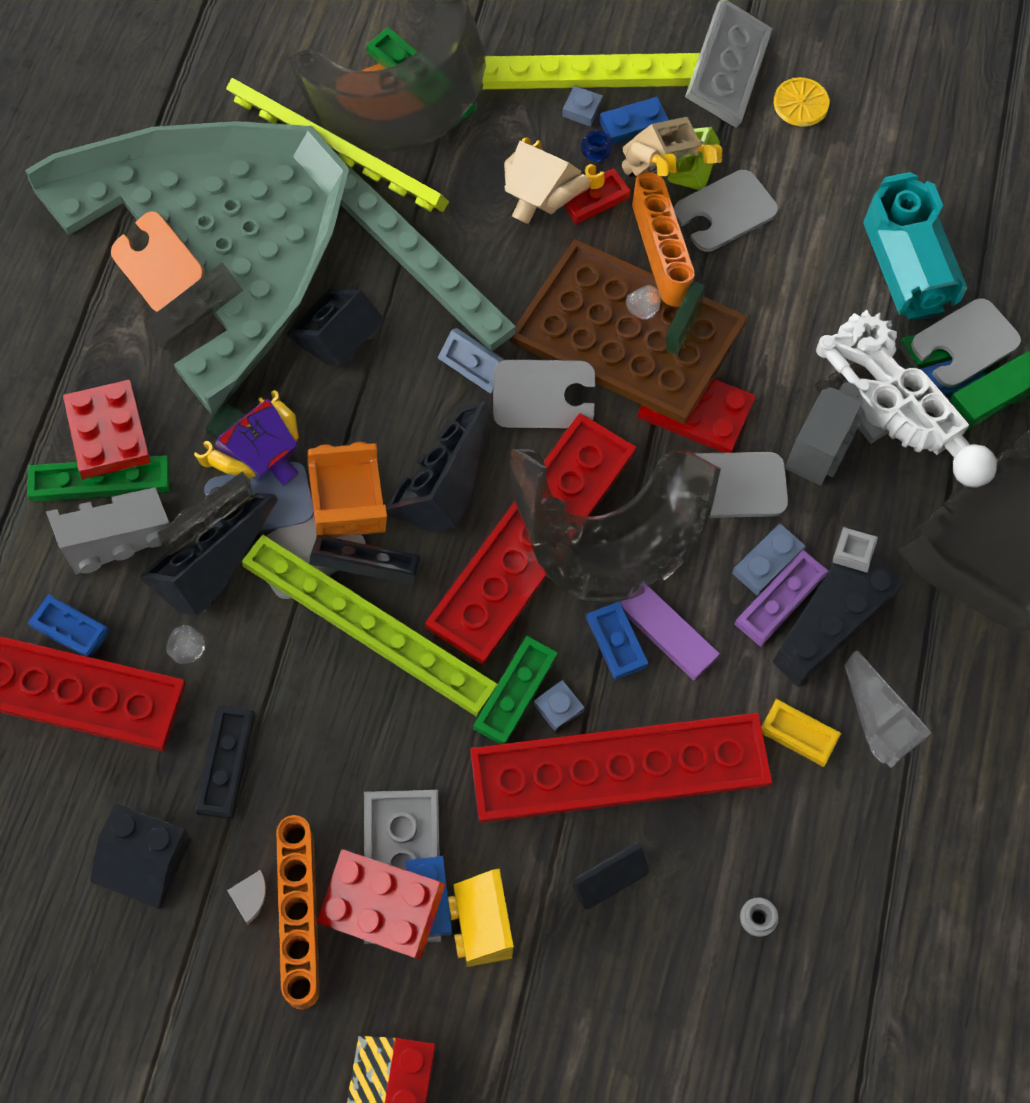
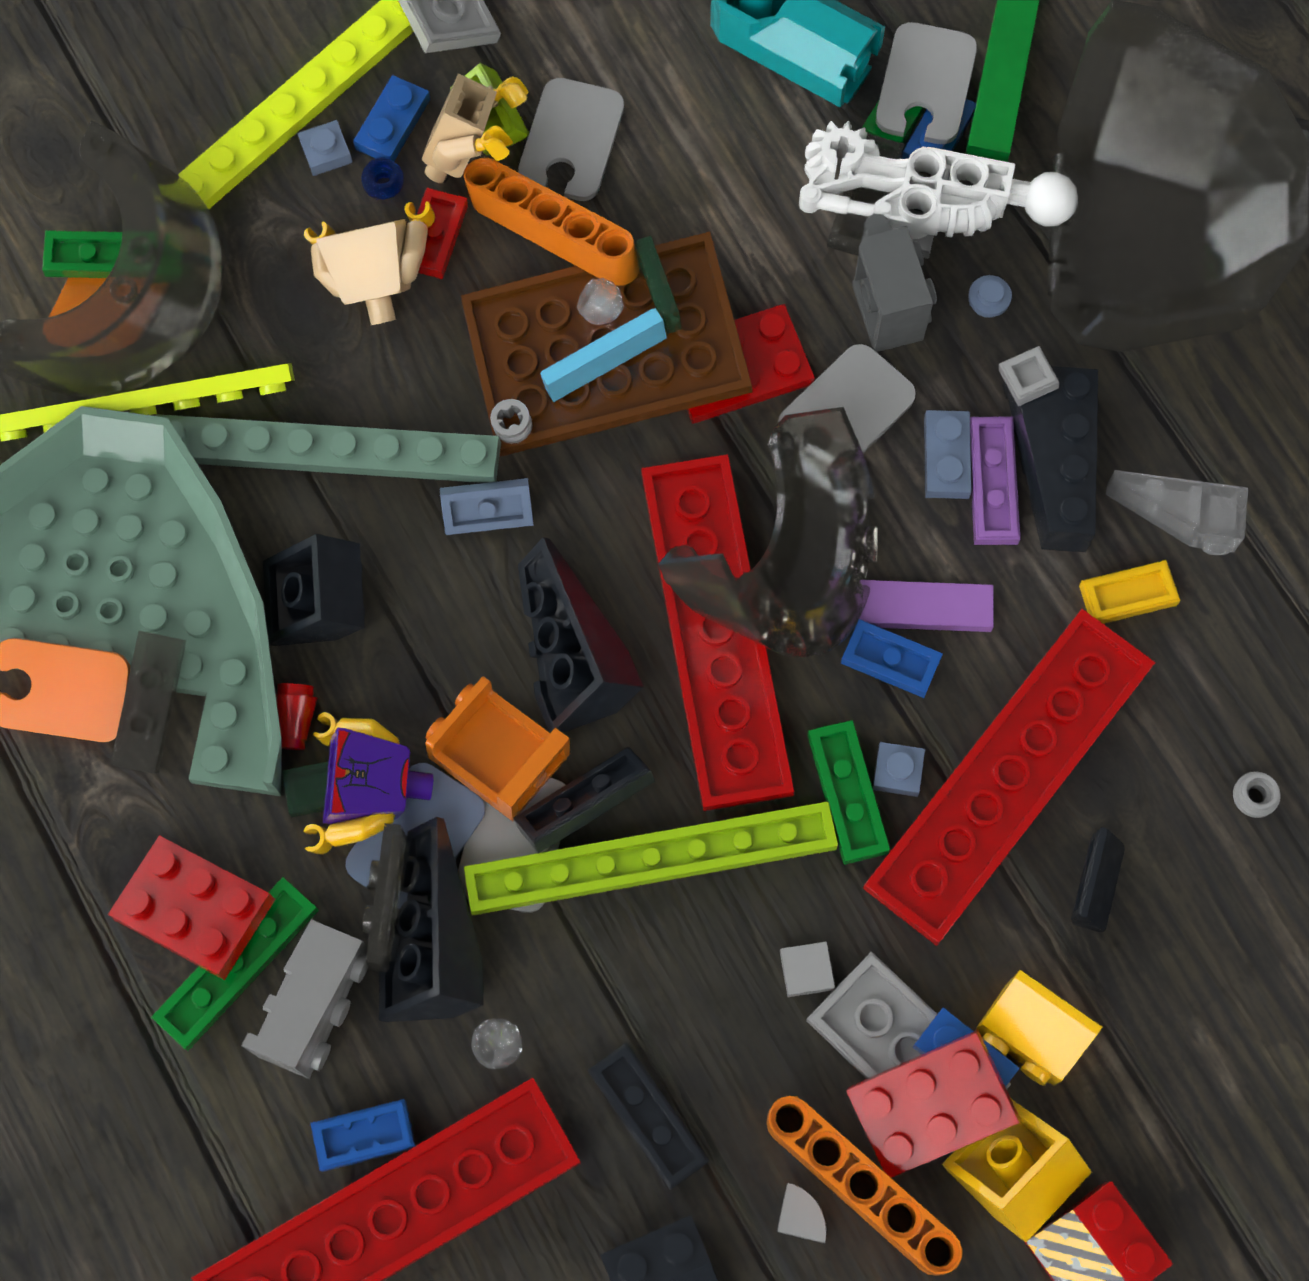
camera: 40 degrees left, 5 degrees up
light grey piece [493,360,595,428] -> none
none -> red cone [276,683,318,750]
none -> light grey bush [490,399,533,444]
none -> medium azure tile [540,308,667,402]
none -> light grey tile [780,941,835,997]
none -> yellow slope [942,1099,1092,1242]
none -> sand blue plate [968,275,1012,318]

